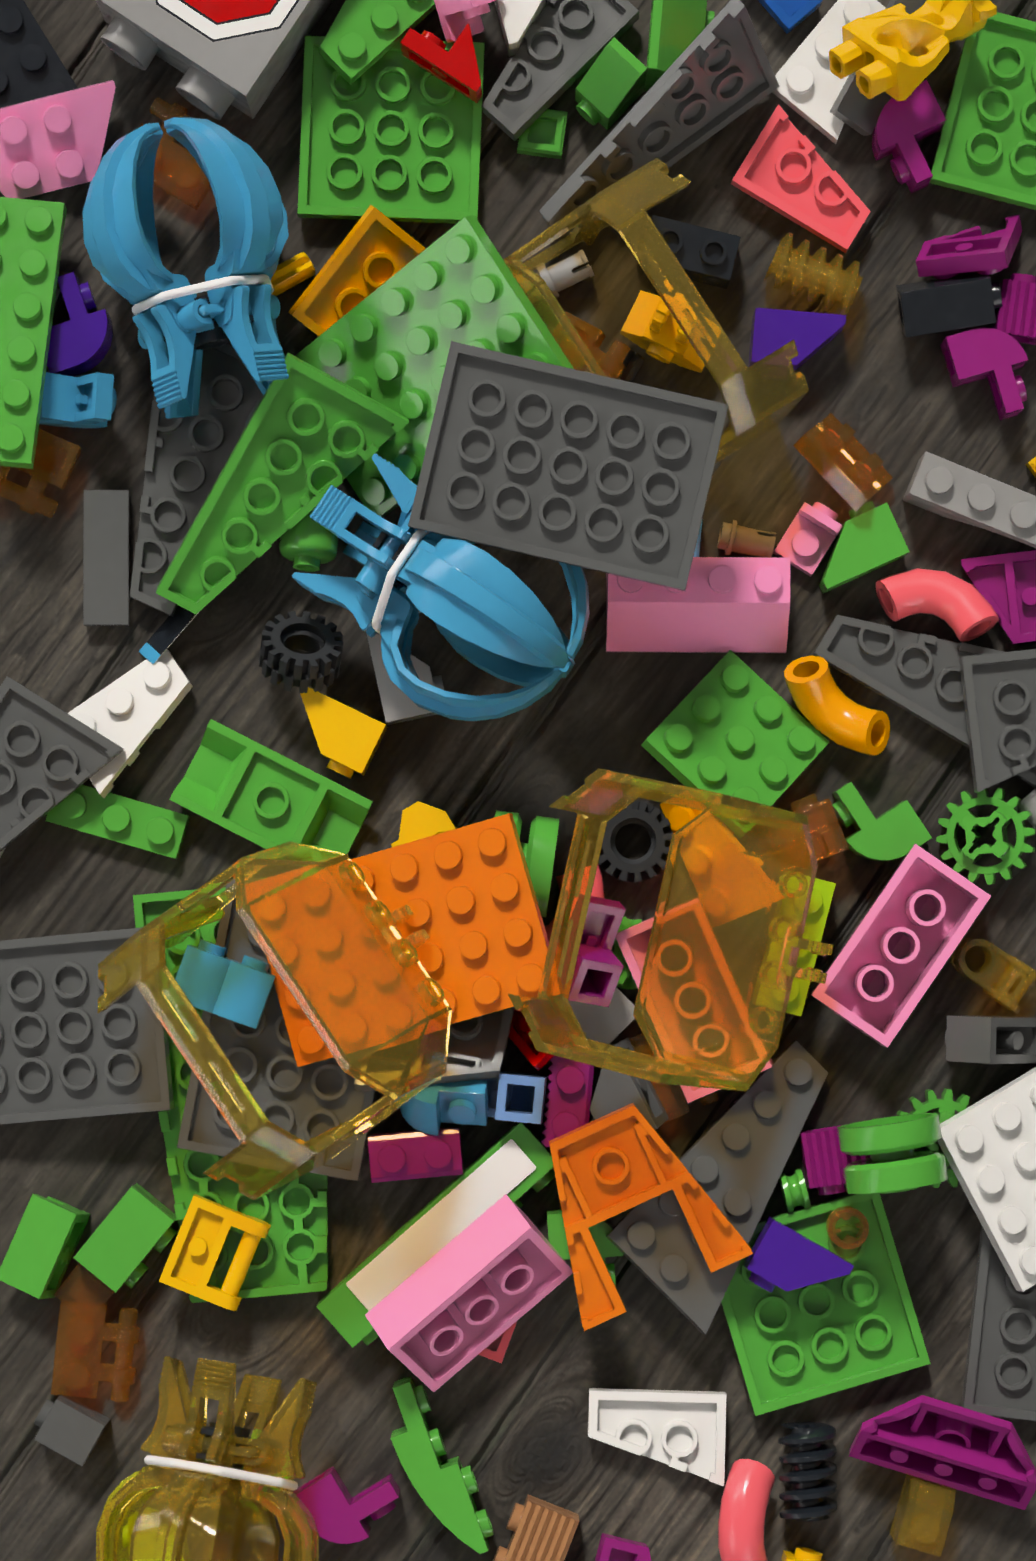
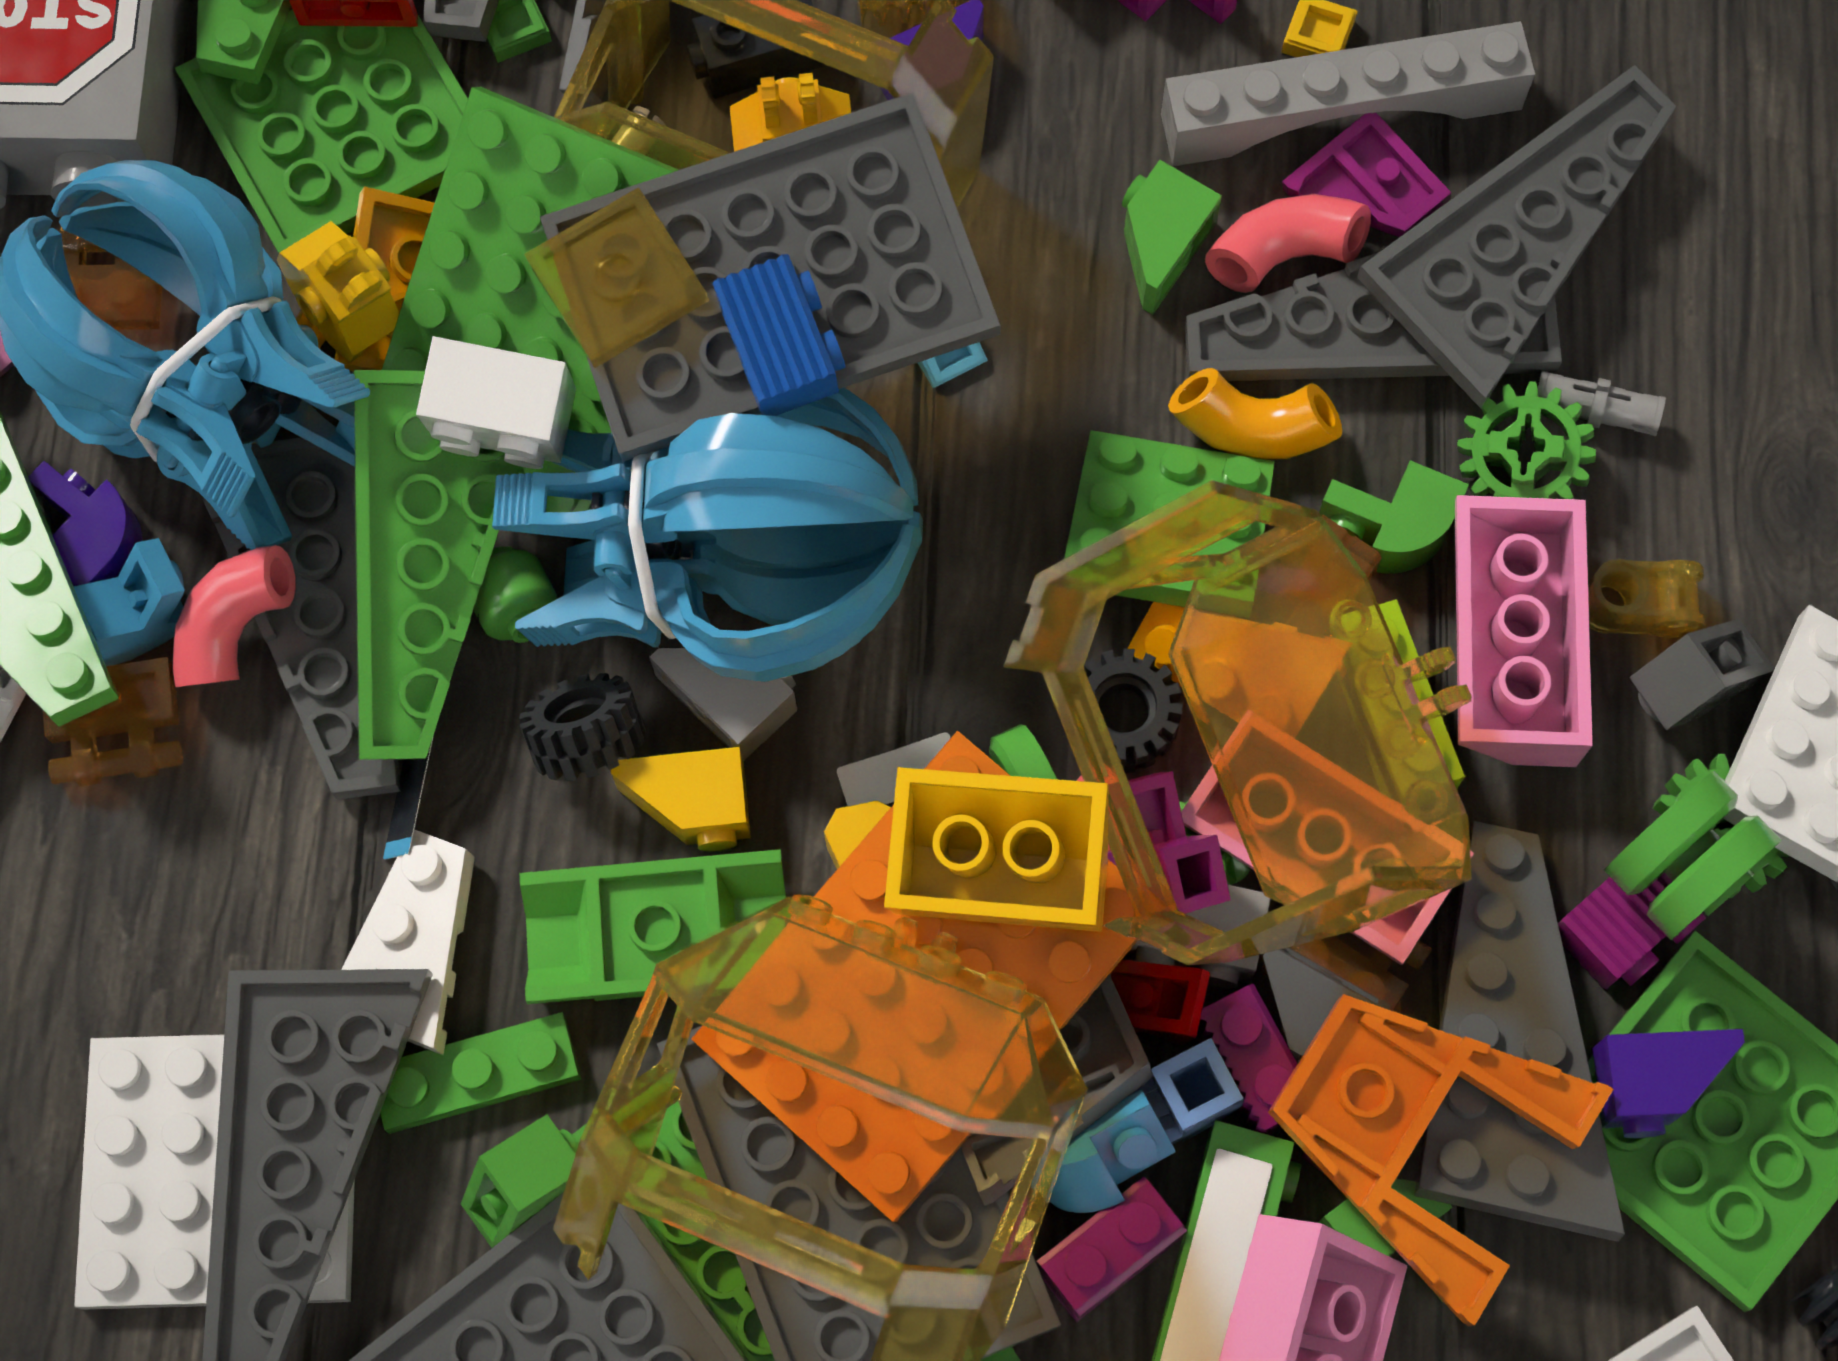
camera: 30 degrees left, 15 degrees down
dark grey tile [83,490,130,626] -> none
dark azure brick [169,939,276,1029] -> none
bright pink slope [606,557,790,653] -> none
dark tan pin [717,520,776,558] -> none
bright pink bracket [773,502,843,577] -> none
bright green bush [779,1169,811,1214] -> none
clear orange plate [793,413,893,511] -> none
clear orange bush [826,1206,869,1249] -> none
none -> coral cylinder [173,545,296,687]
none -> yellow hinge [277,221,400,362]
none -> white brick [416,336,576,469]
none -> bright green slope [461,1115,586,1248]
none -> clear yellow tile [524,187,709,369]
none -> blue brick [713,254,846,416]
none -> white sticker [837,732,950,806]
none -> yellow slope [884,767,1109,932]

